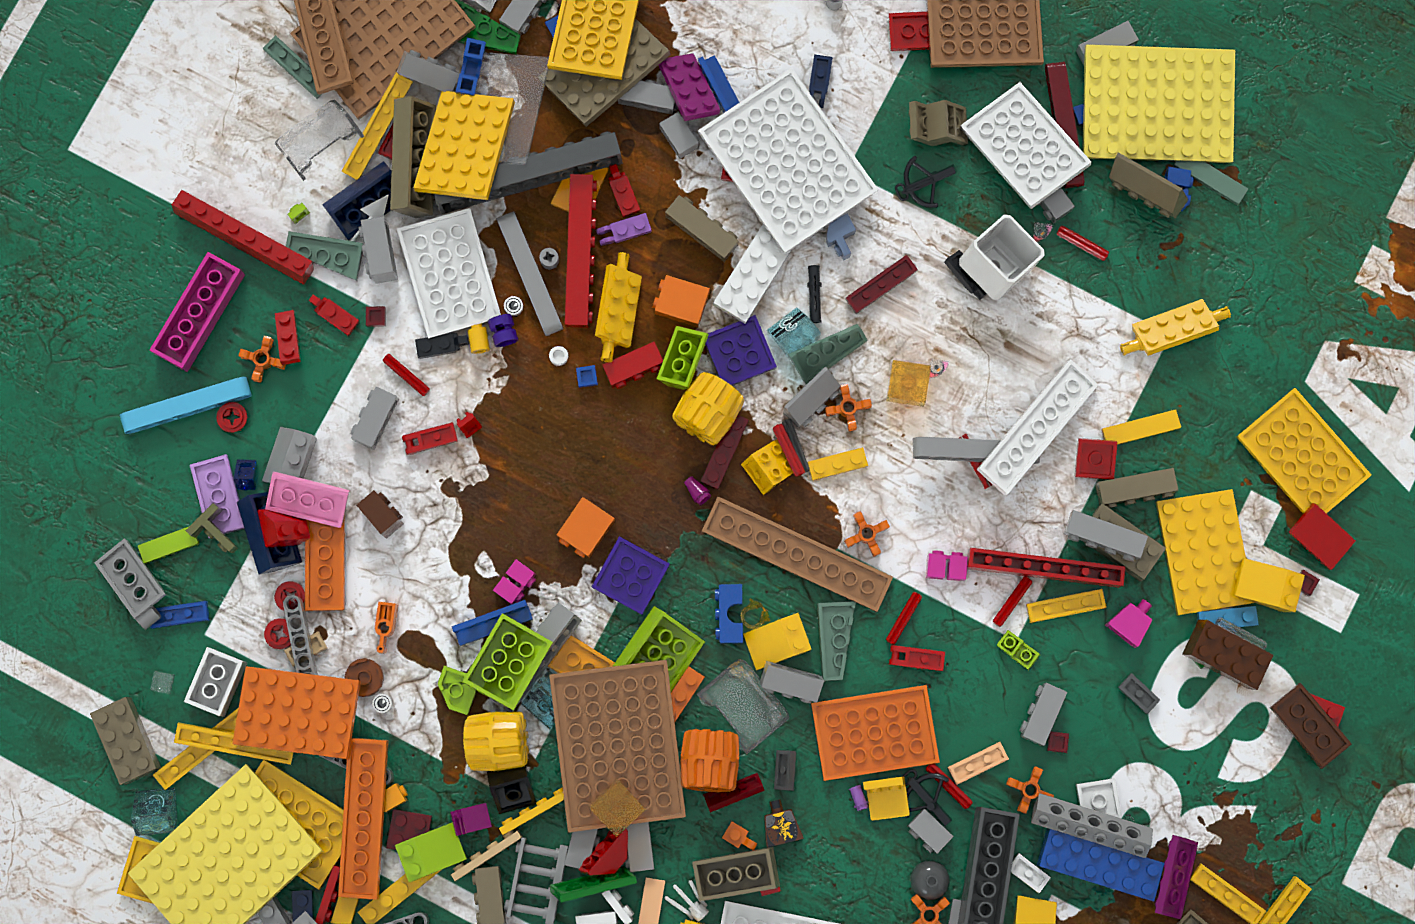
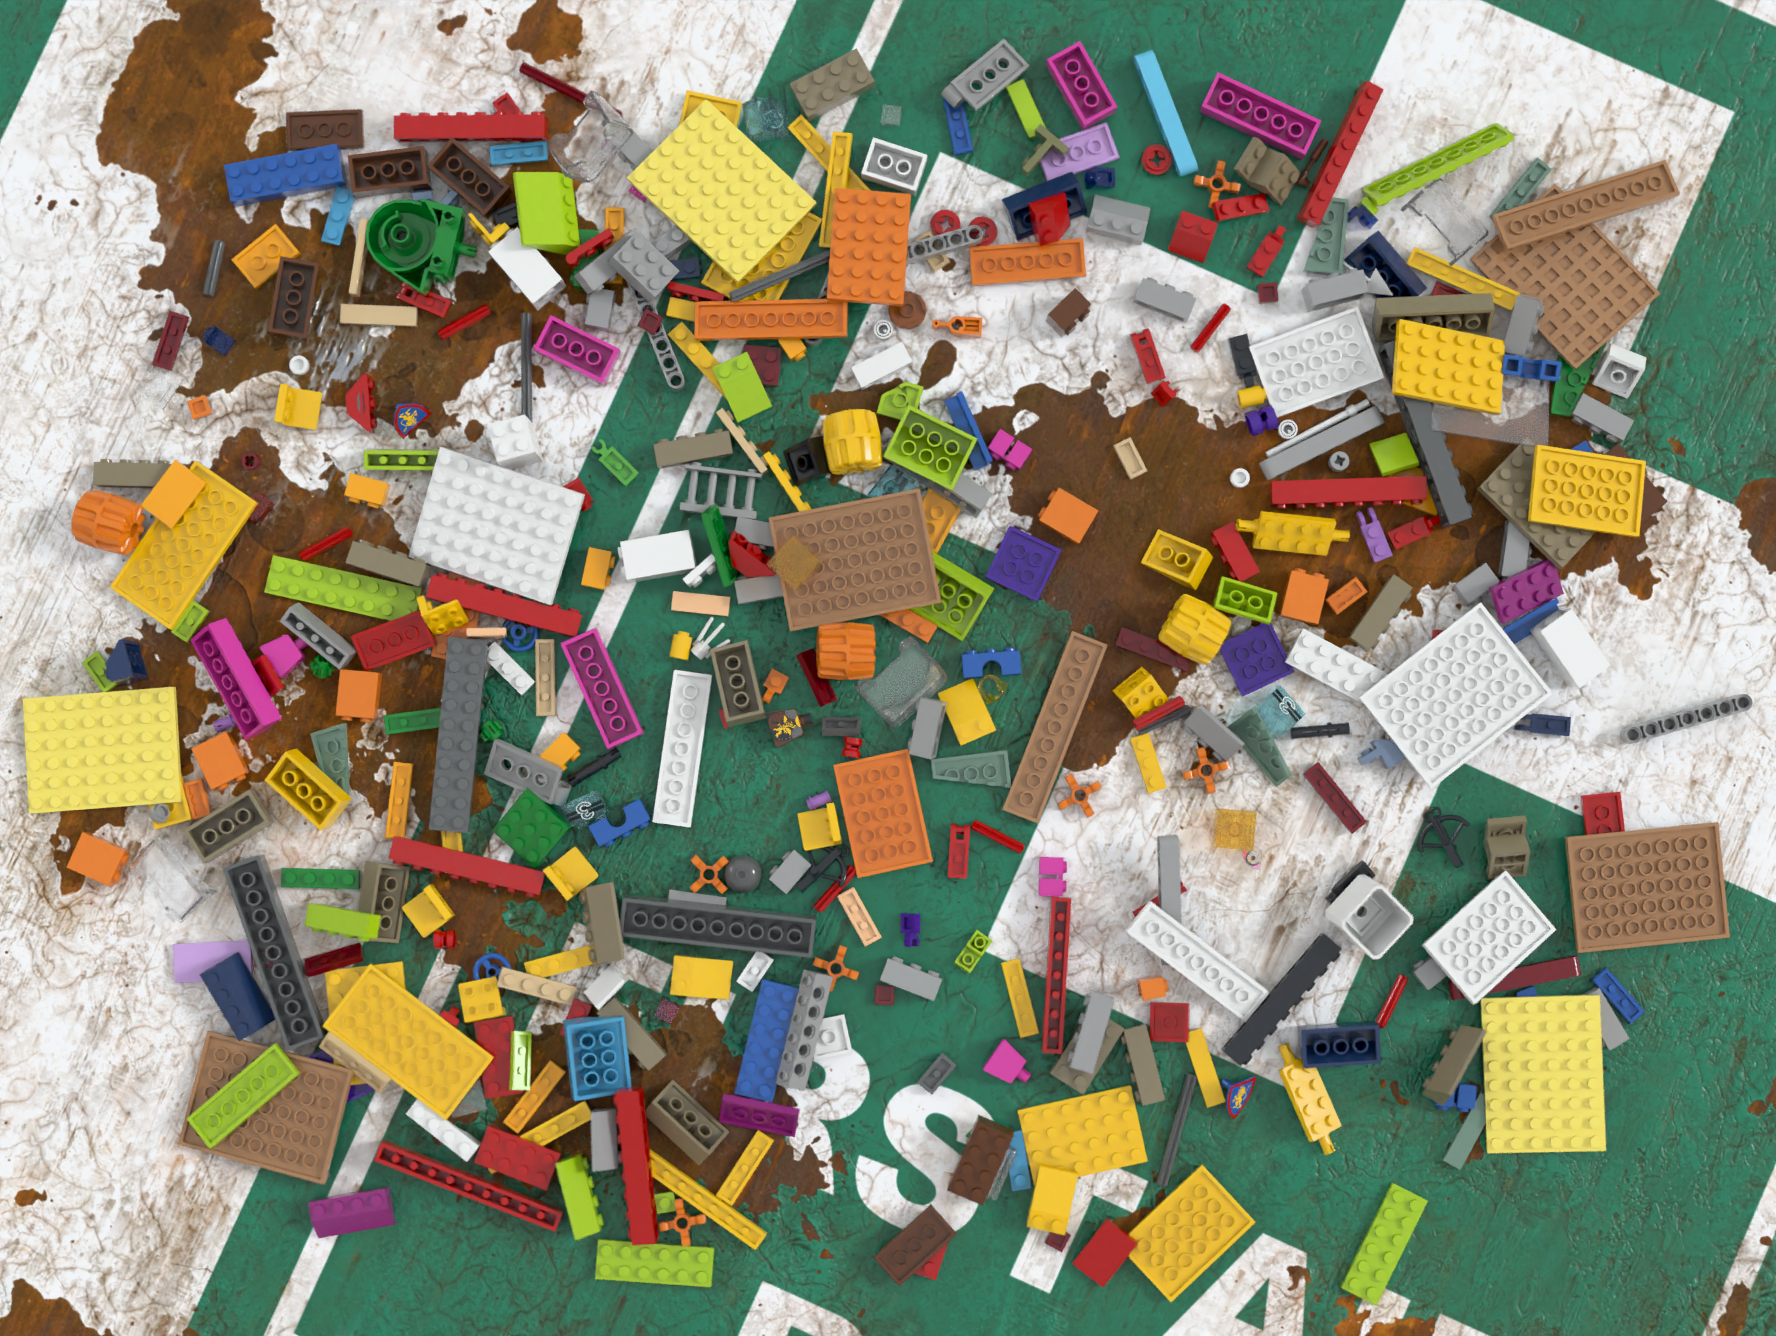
camera: 85 degrees right, 5 degrees up
bright pink plate [265,472,350,528] -> none
magenta piece [450,803,492,836] -> none
blue plate [576,365,598,388] -> none
magenta cone [684,476,711,505] -> none
red axle [993,576,1033,627] -> none
clear tile [1032,222,1054,242] -> none
none -> dark grey axle [729,250,830,302]
none -> red wheel [841,736,863,758]
none -> white brick [851,341,912,390]
none -> dark purple plate [901,913,920,947]
none -> dark pink brick [1046,41,1117,131]
none -> tan tile [1113,437,1147,480]
none -> orange brick [1136,975,1169,1001]
none -> yellow slope [1141,529,1213,590]
none -> dark grey axle [1157,1074,1197,1187]
none -> red slope [1167,211,1218,263]
none -> black brick [1221,933,1341,1066]
none -> shield [1221,1076,1256,1119]
none -> dark tan bracket [1234,137,1301,205]
none -> white bar [1265,399,1370,458]
none -> reddish brown piece [1295,138,1329,188]
none -> dark blue slope [1298,1021,1381,1068]
none -> orange plate [1325,577,1367,615]
none -> lime plate [1340,1183,1428,1305]
none -> clear blue bracket [1347,204,1378,229]
none -> lime plate [1361,123,1515,206]
none -> lime tile [1369,433,1419,477]
none -> white brick [1530,608,1611,688]
none -> blue tile [1591,967,1645,1024]

